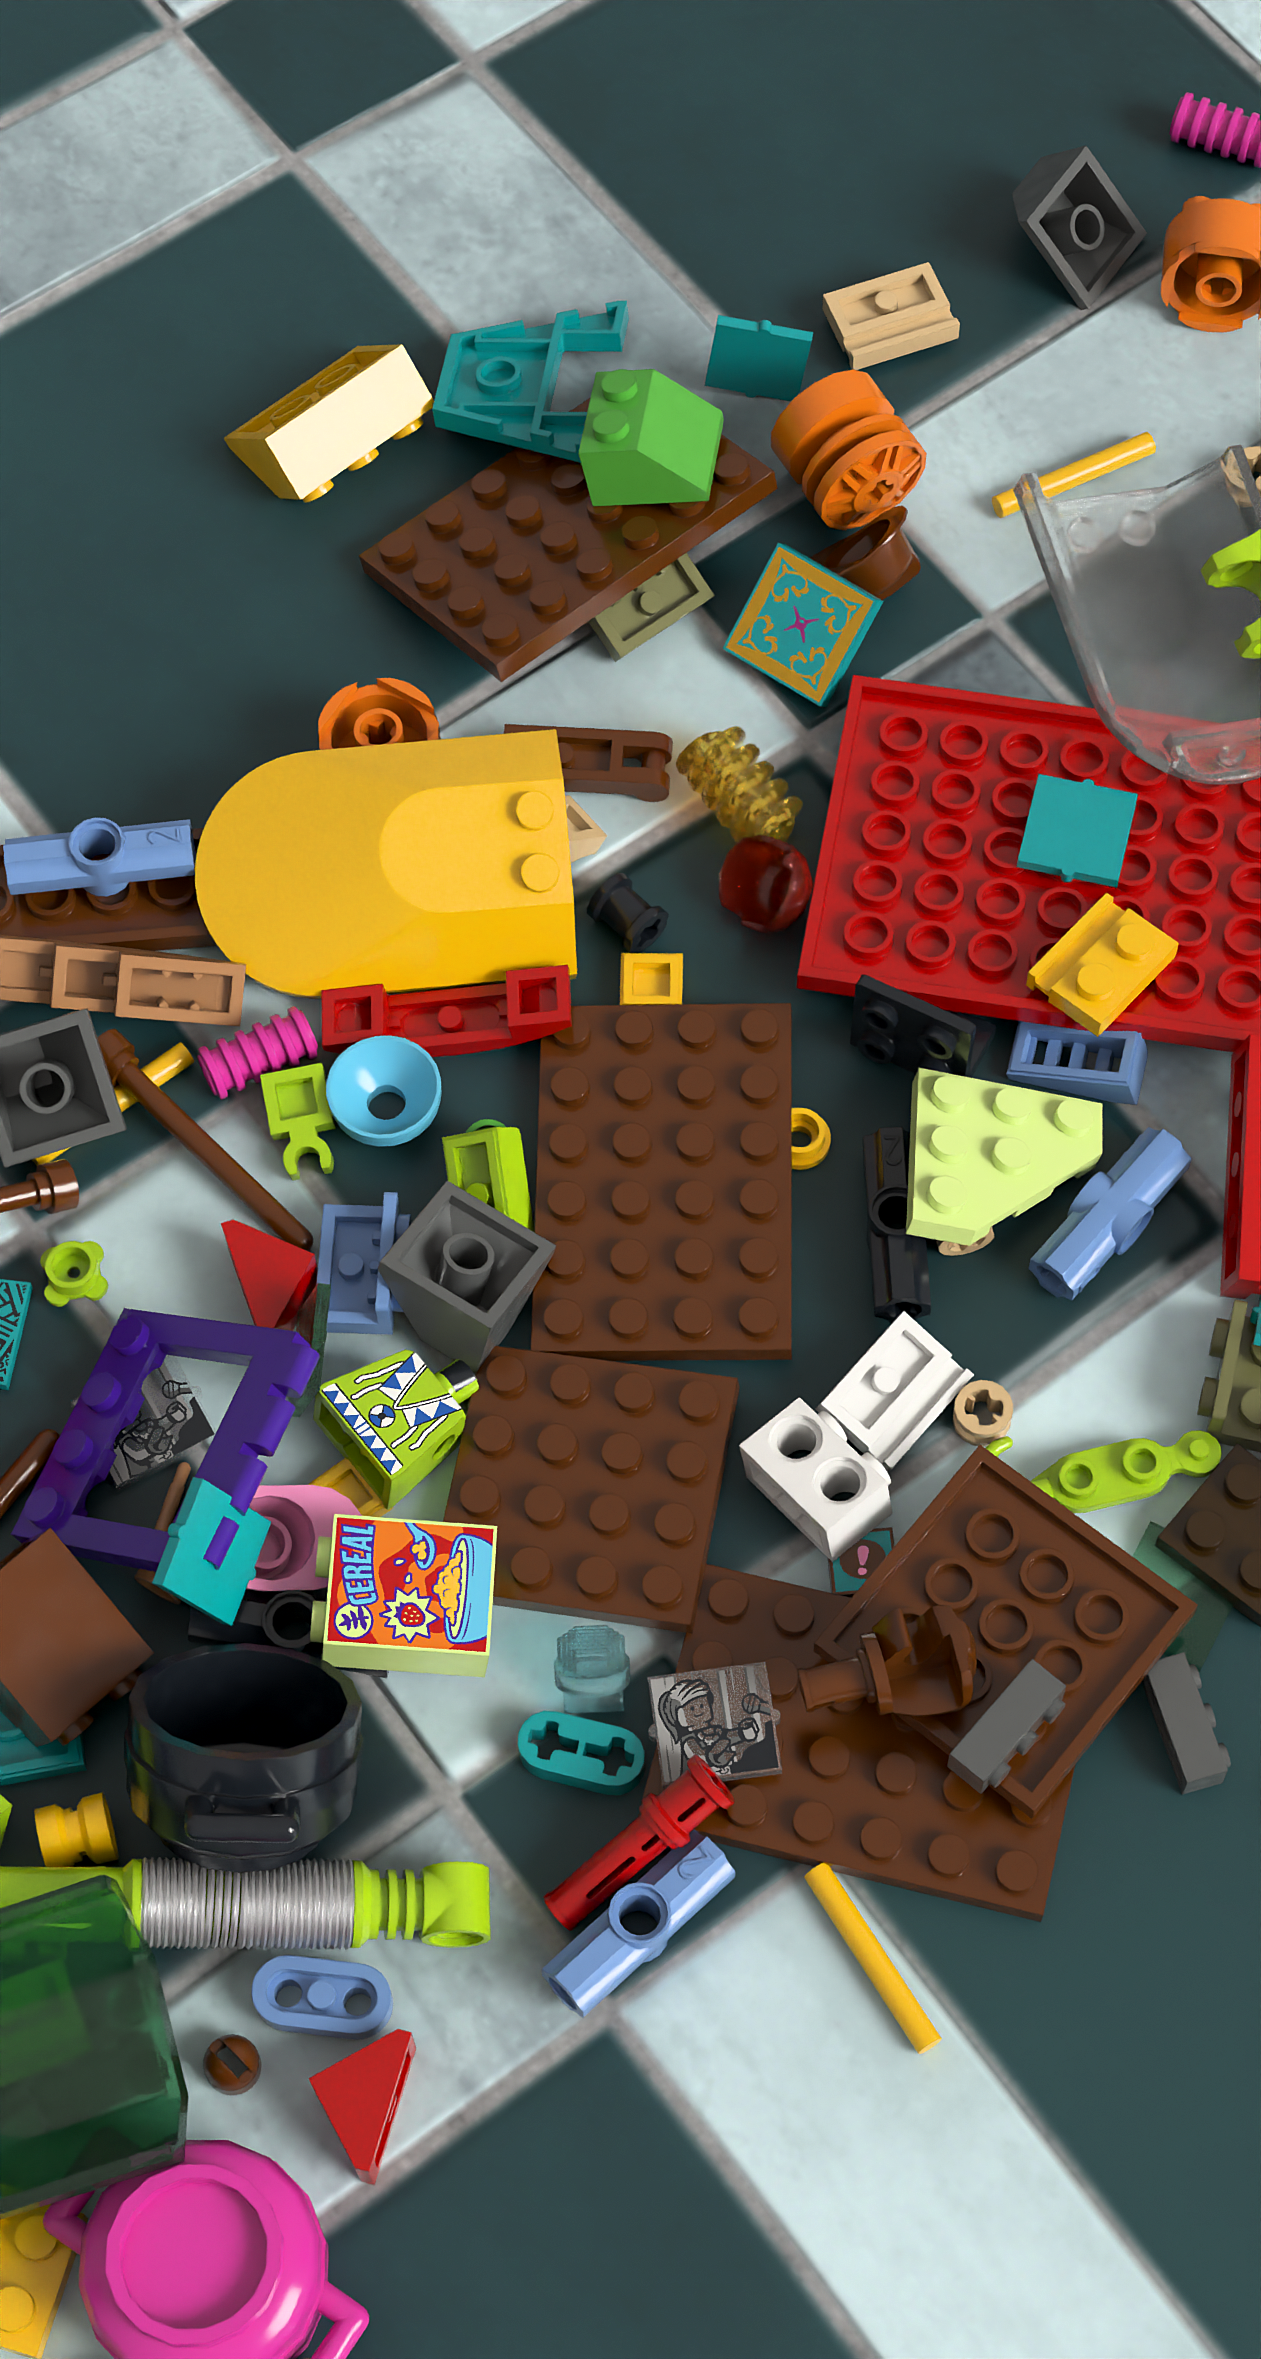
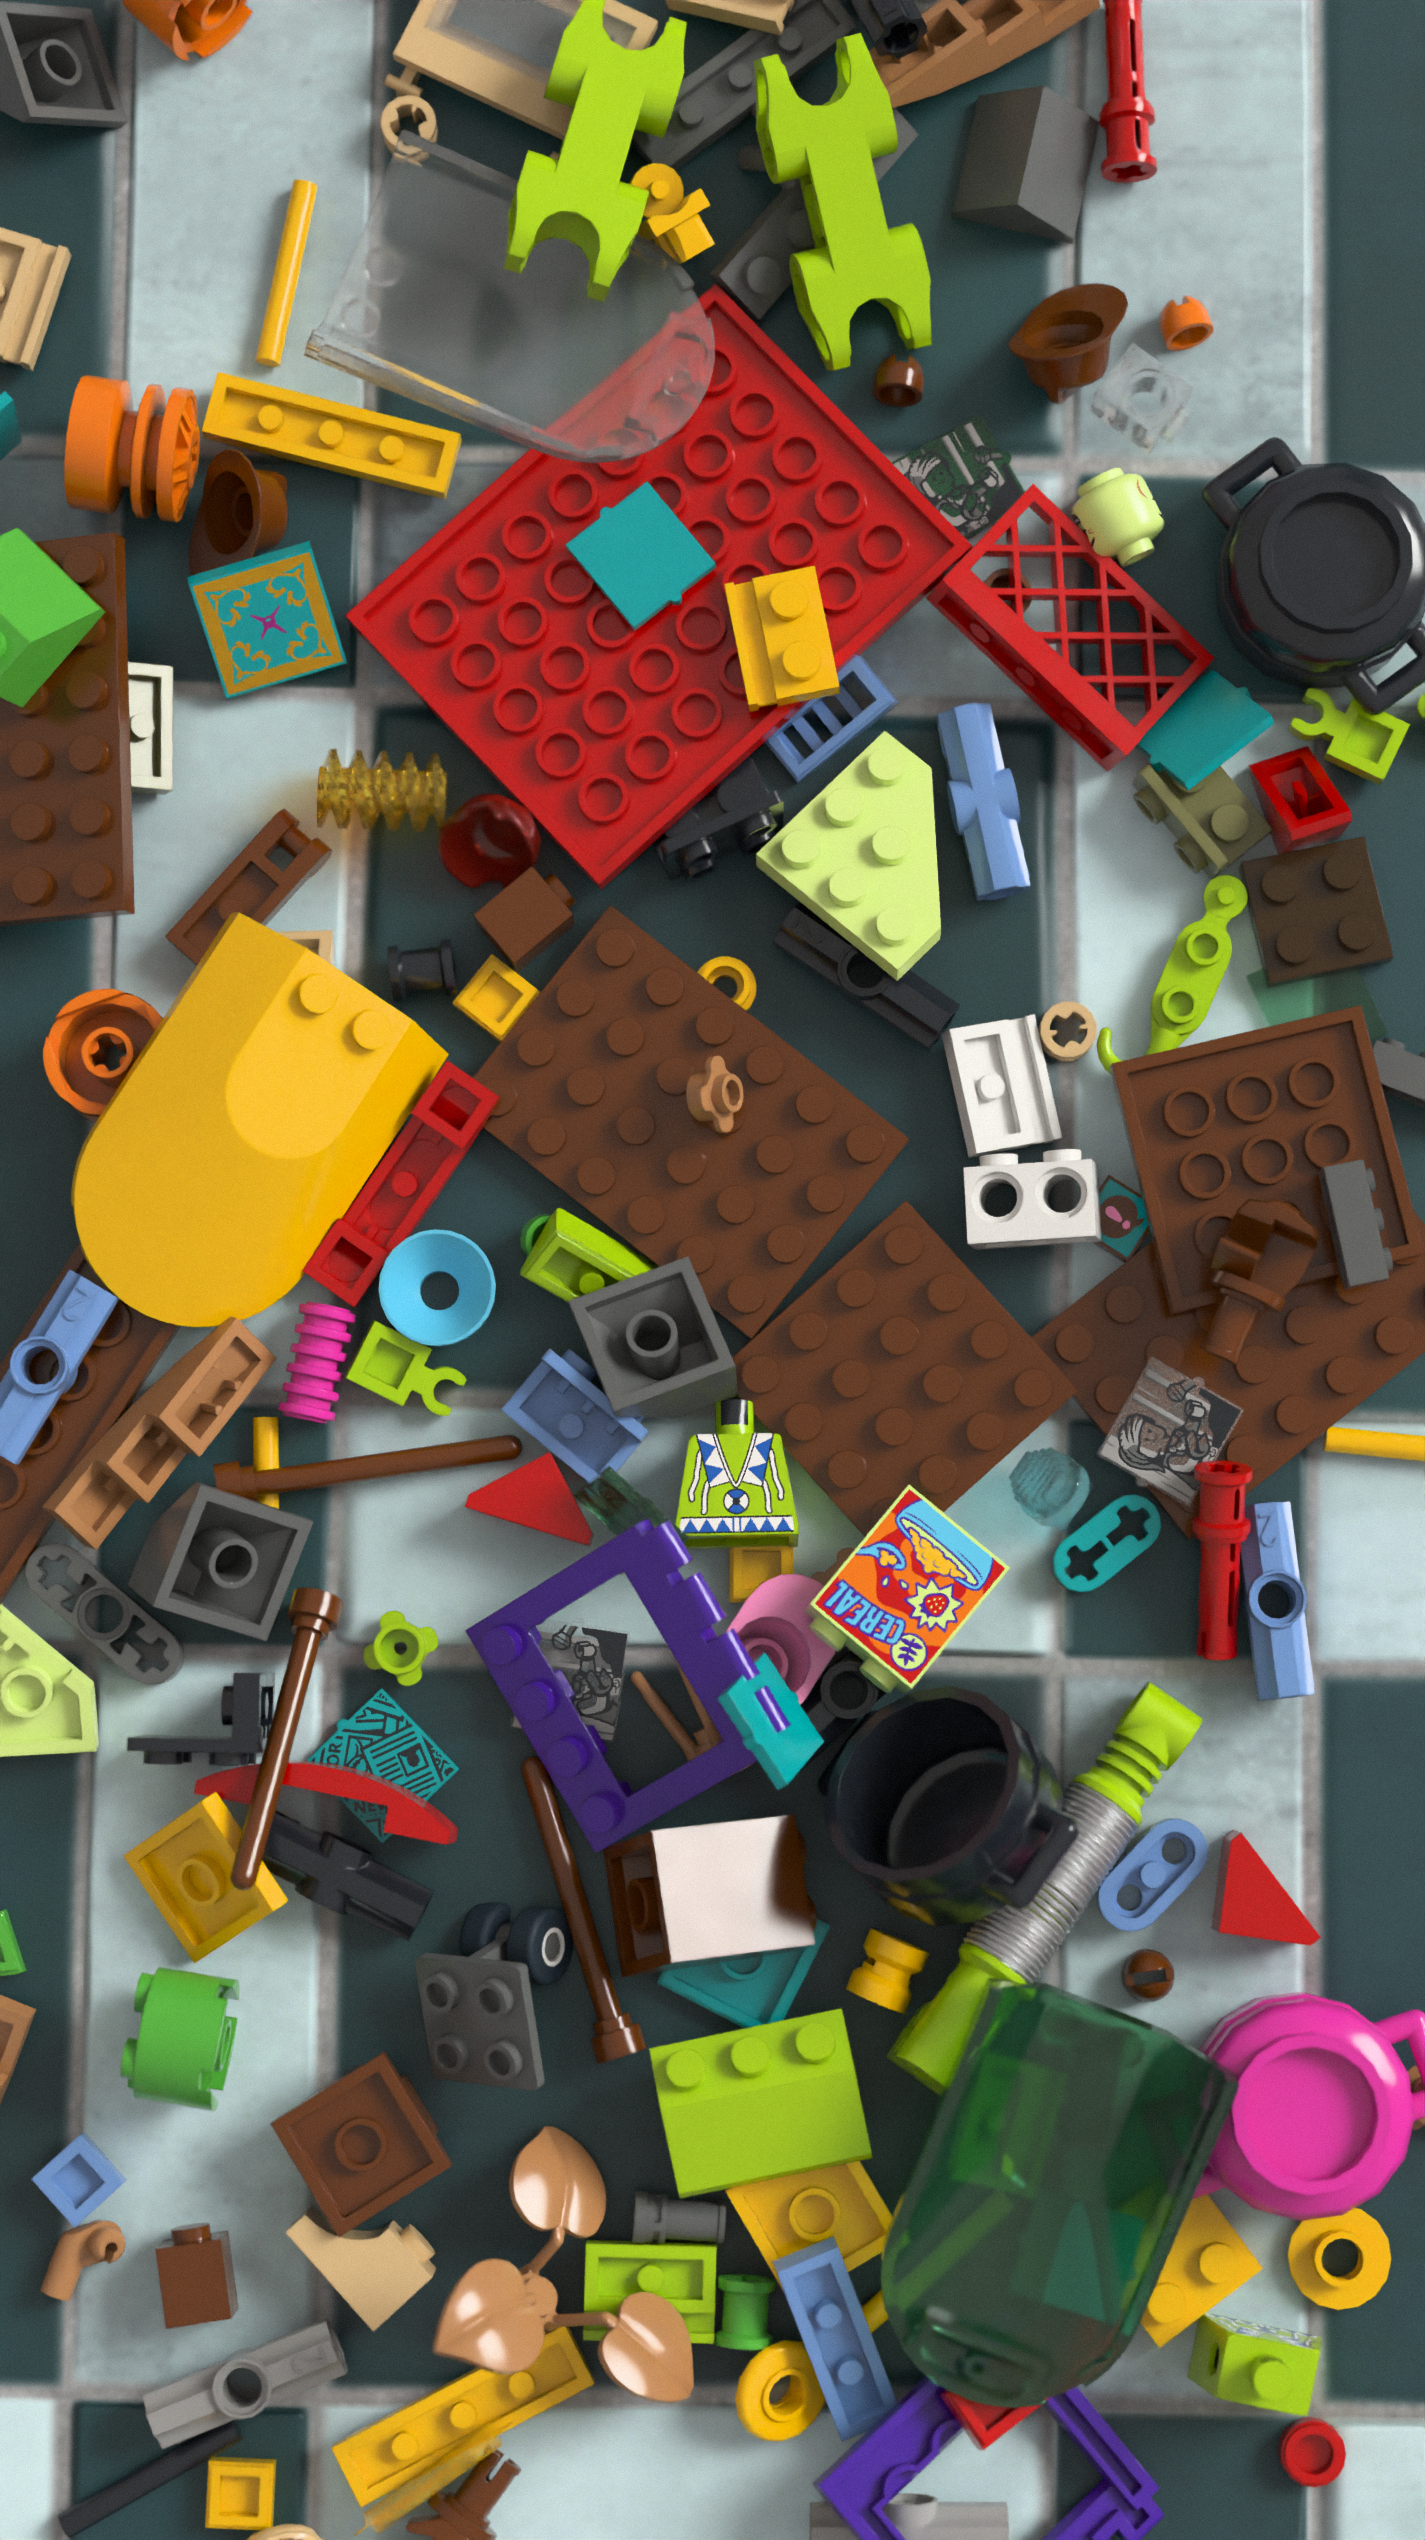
camera: 55 degrees left, 20 degrees up
none -> yellow plate [202,372,462,500]
none -> reddish brown brick [473,866,576,973]
none -> medium nougat plate [686,1056,744,1133]

